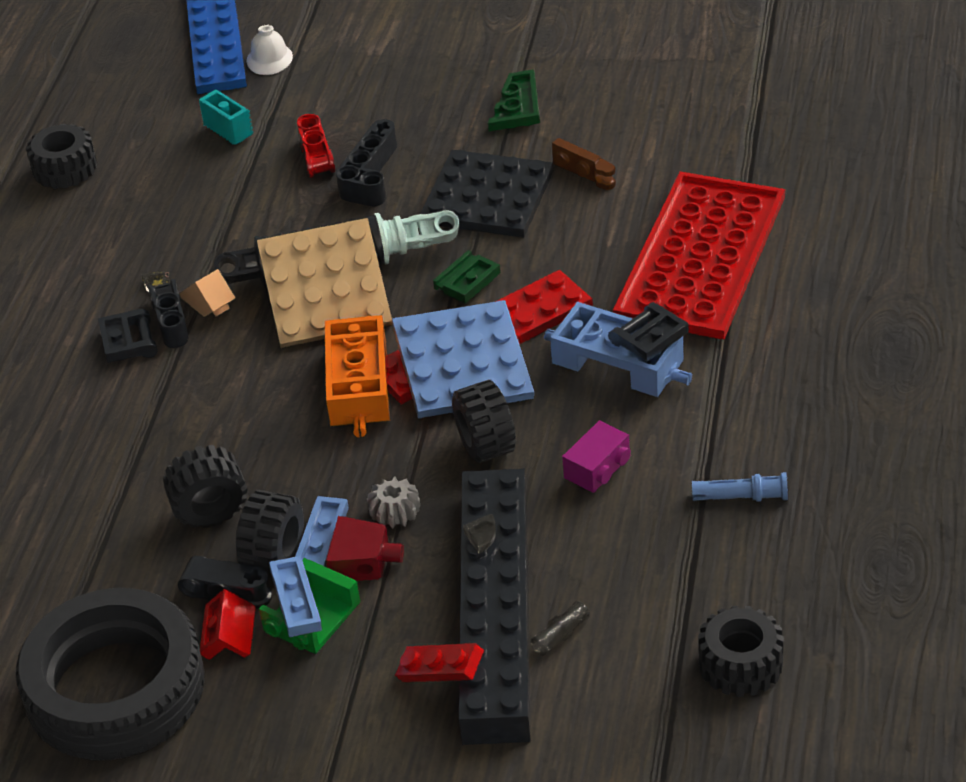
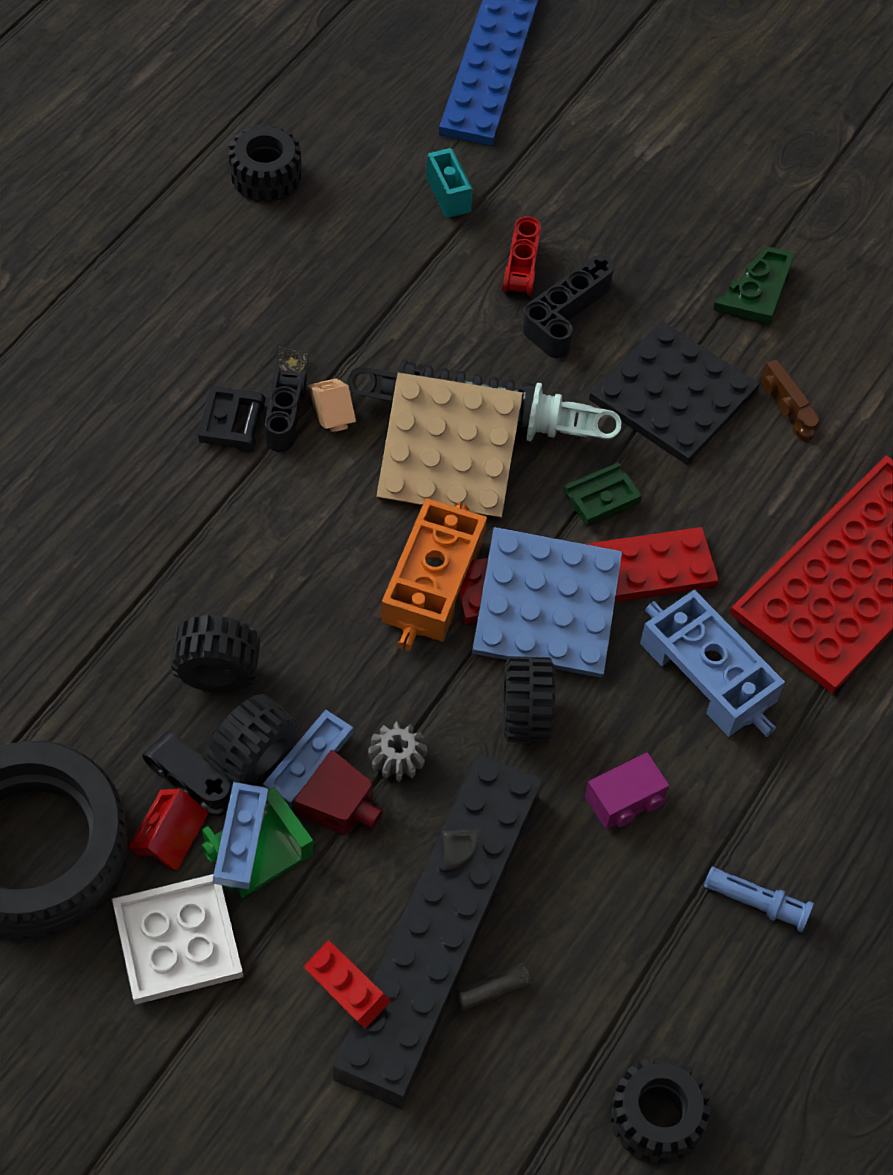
camera: 15 degrees right, 15 degrees up
white hat [247,25,293,76] -> none
black plate [608,302,689,362] -> none
none -> white plate [112,874,243,1005]

